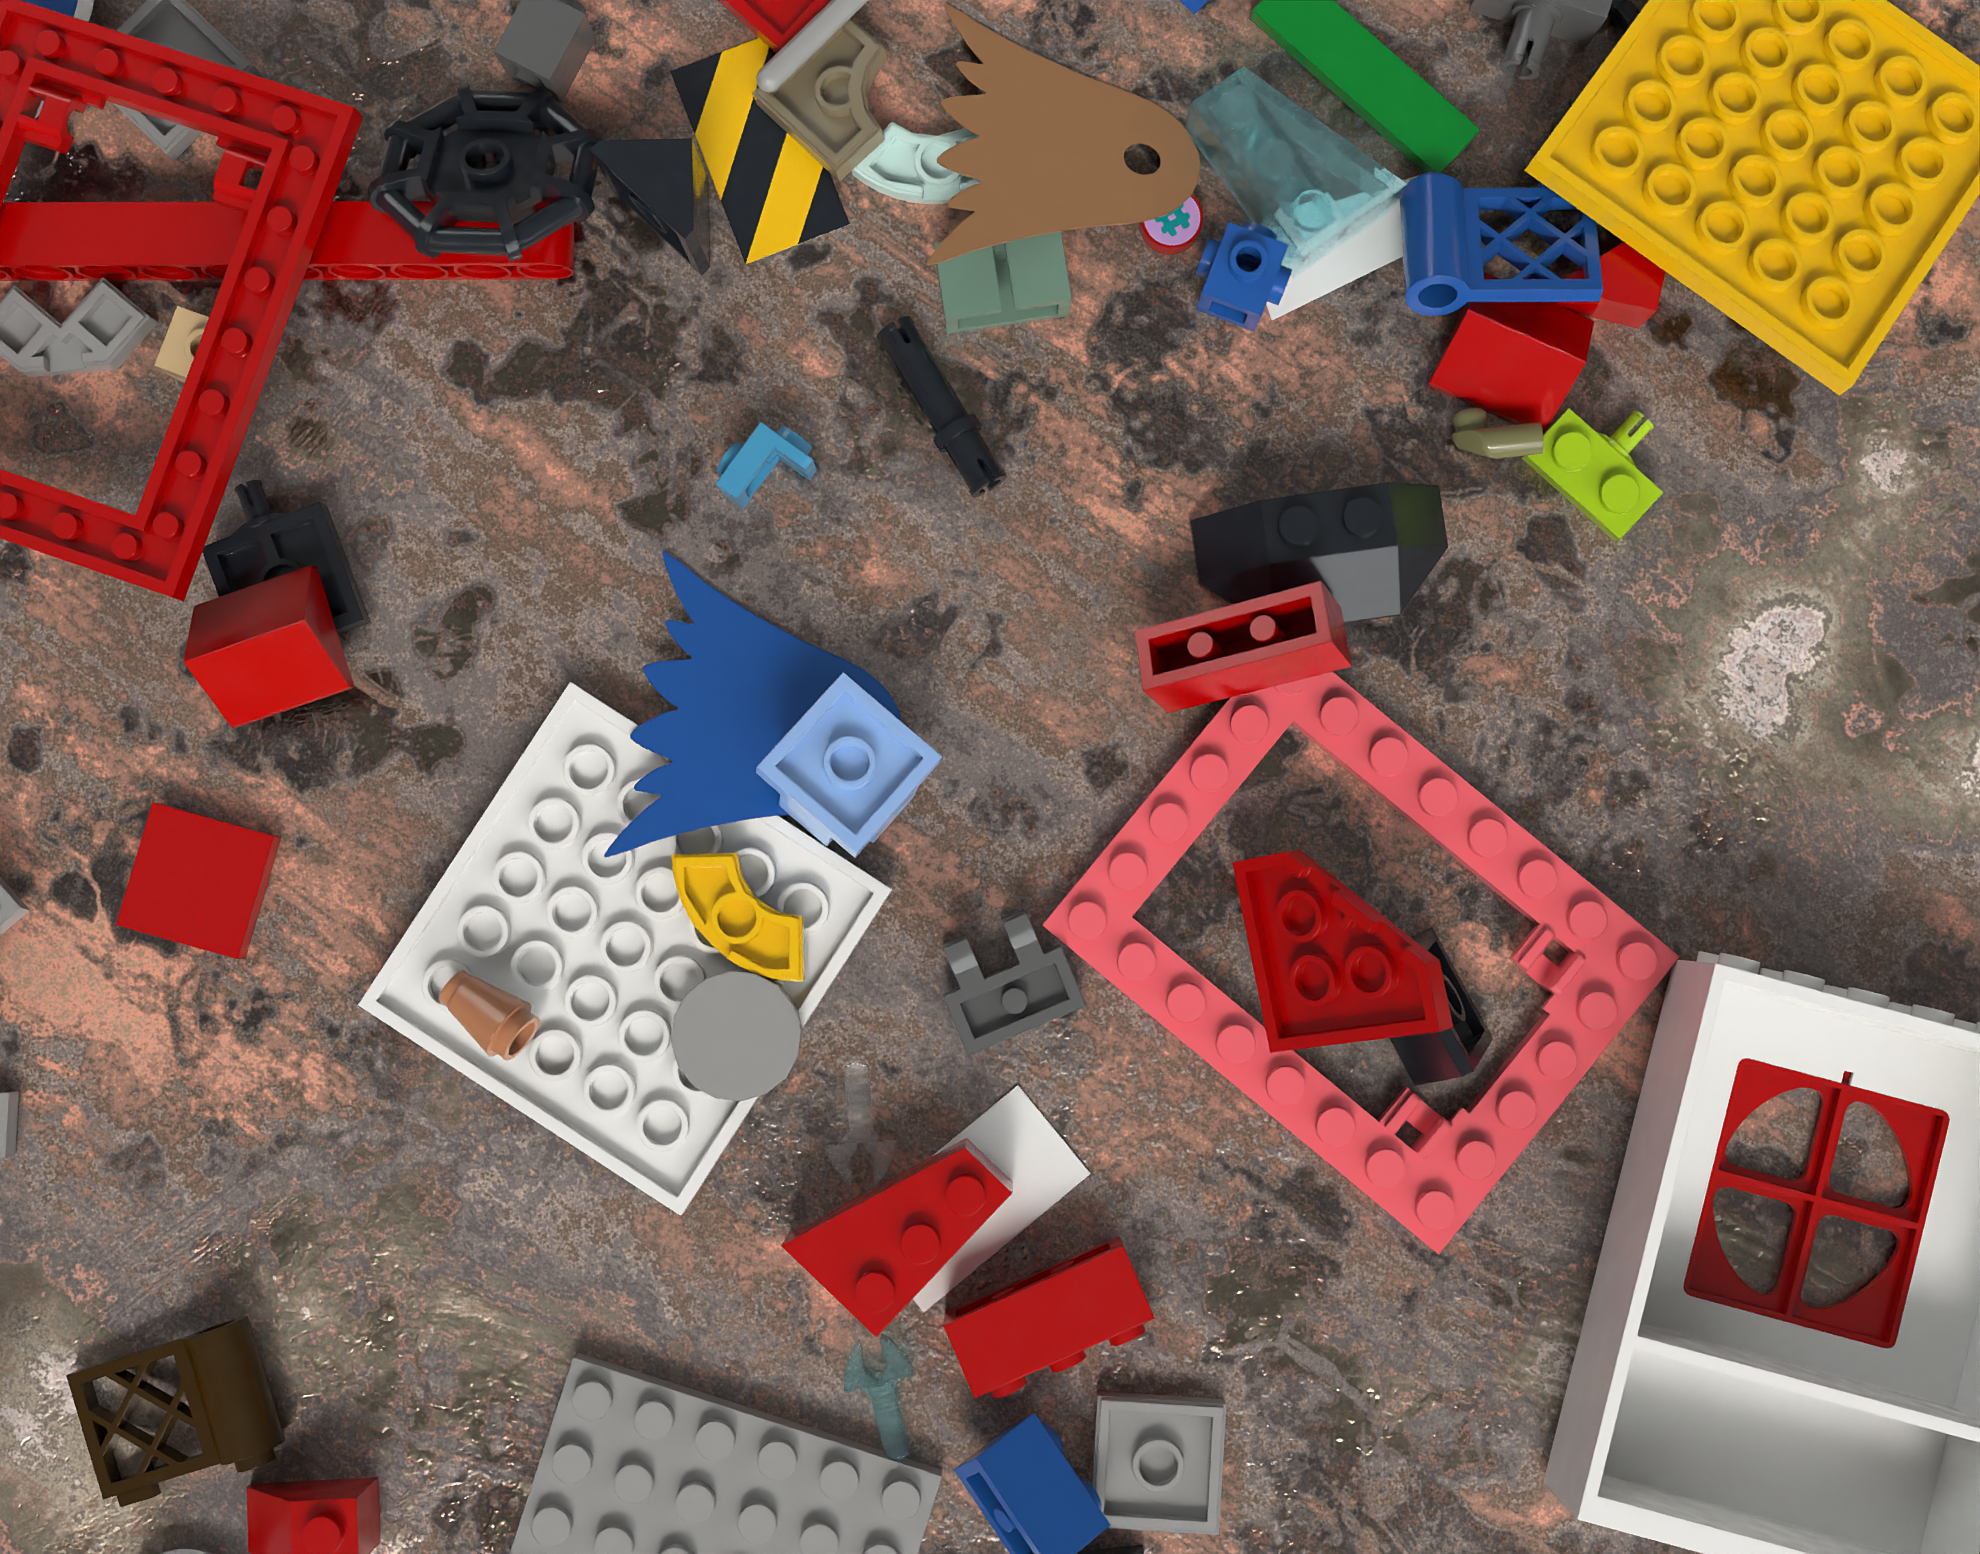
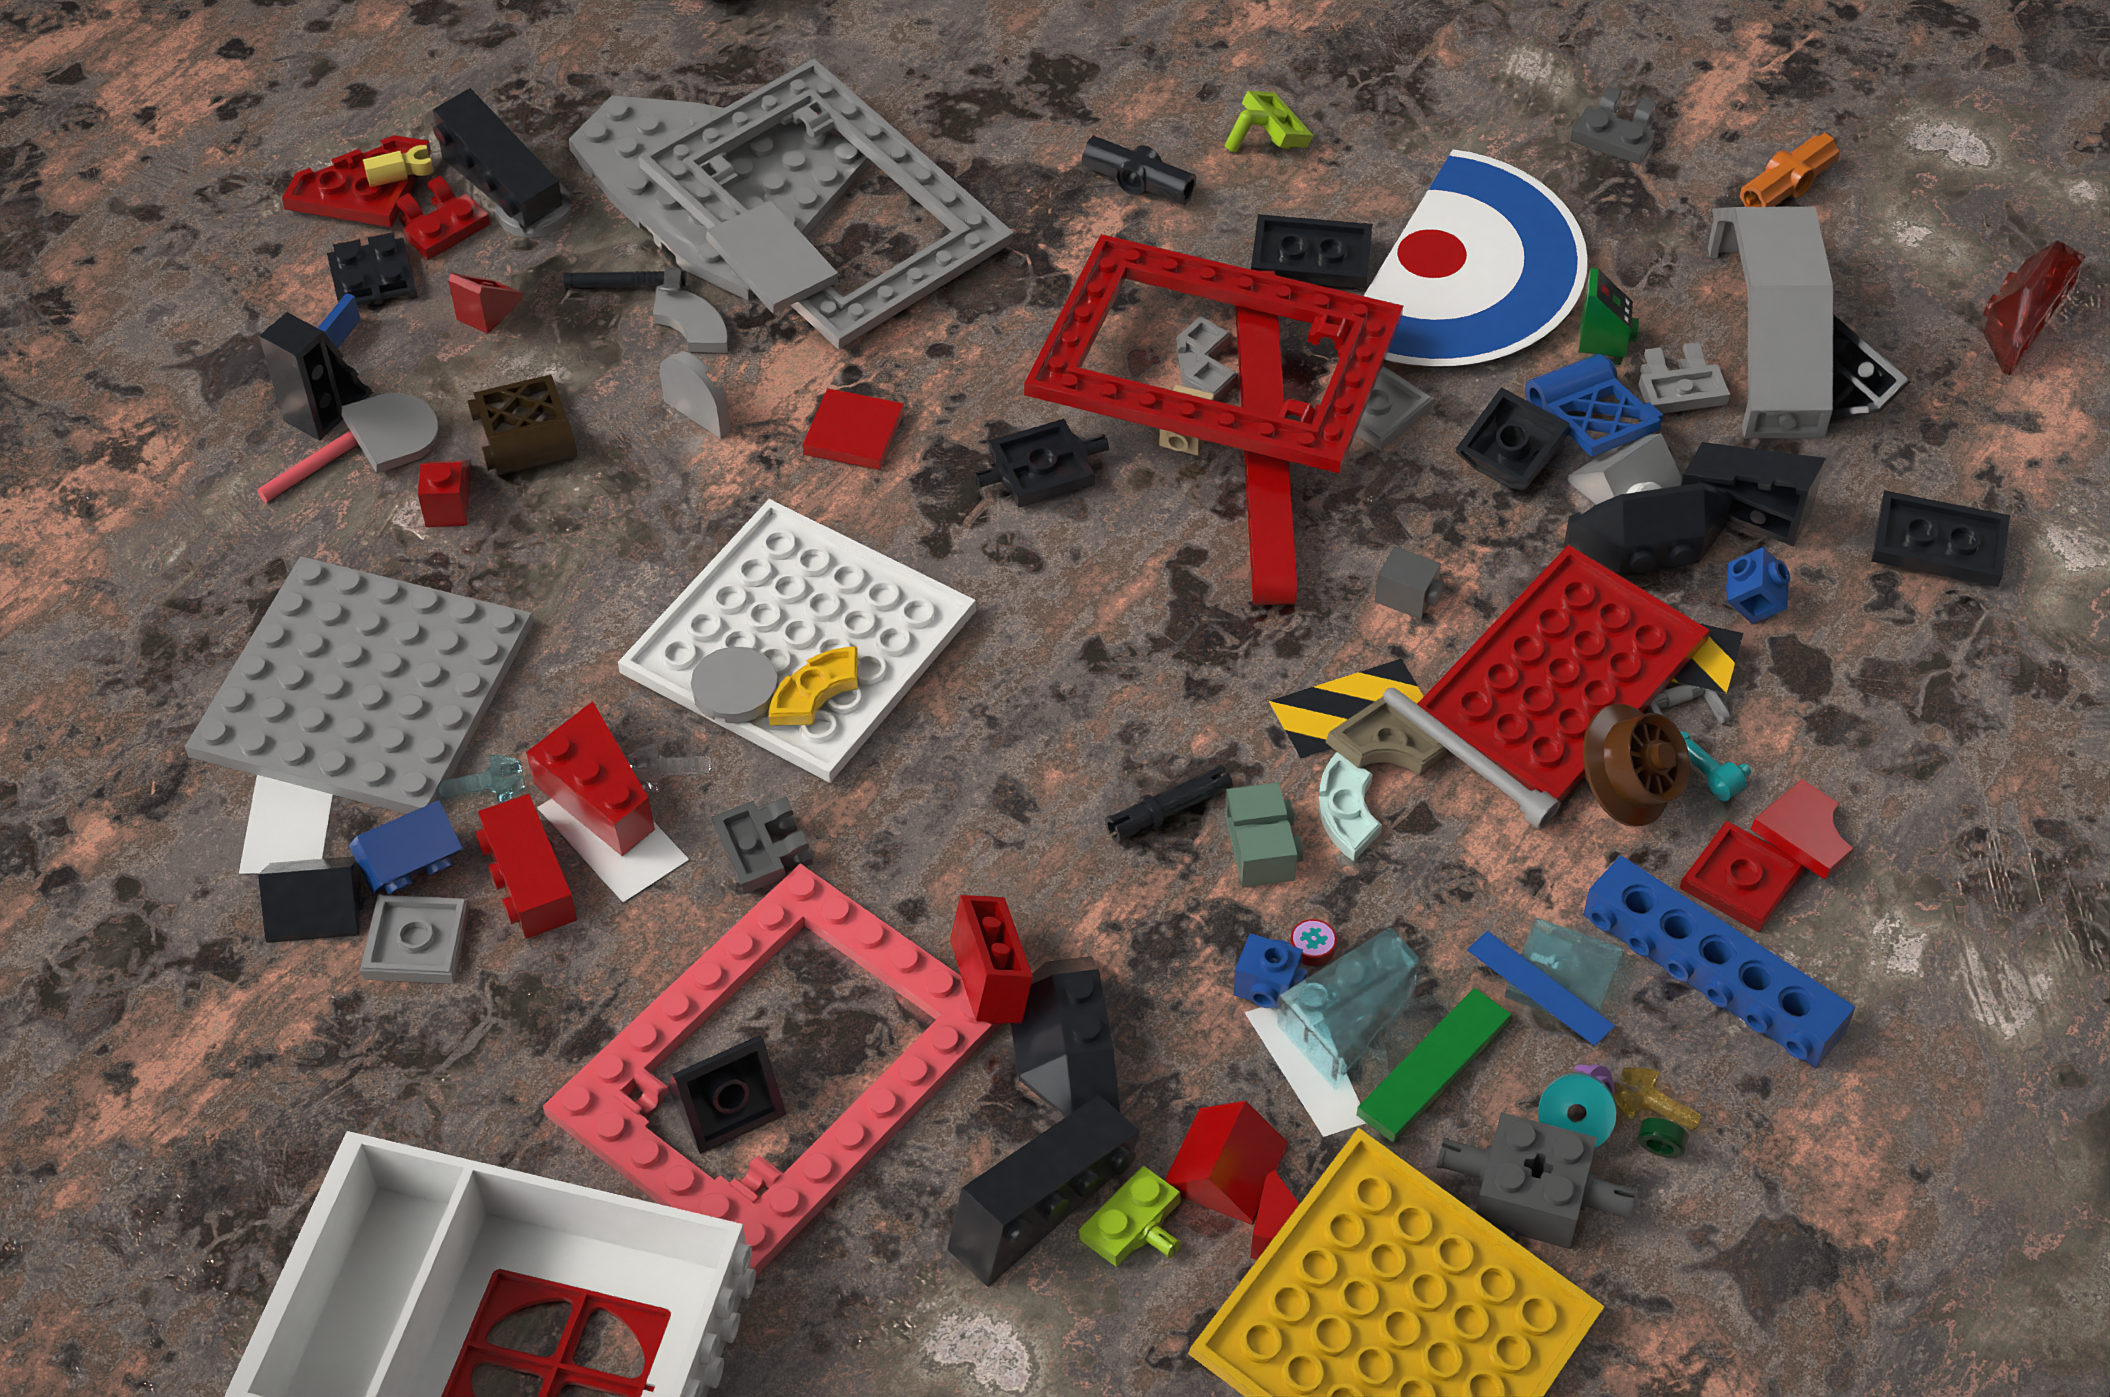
camera: 90 degrees right, 35 degrees down
red slope [183,565,355,728] -> none
black plate [368,84,604,262] -> none
nougat cone [439,970,540,1061] -> none
black slope [590,138,710,276] -> none
blue piece [604,551,902,858] -> none
dark azure bracket [715,422,817,510] -> none
light blue panel [756,672,942,858] -> none
medium nougat piece [927,3,1201,266] -> none
red plate [1232,849,1453,1053] -> none
blue piece [1400,172,1603,316] -> none
olive arm [1451,408,1544,459] -> none
none -> light grey tile [659,351,731,439]
none -> black wedge [947,1095,1140,1287]

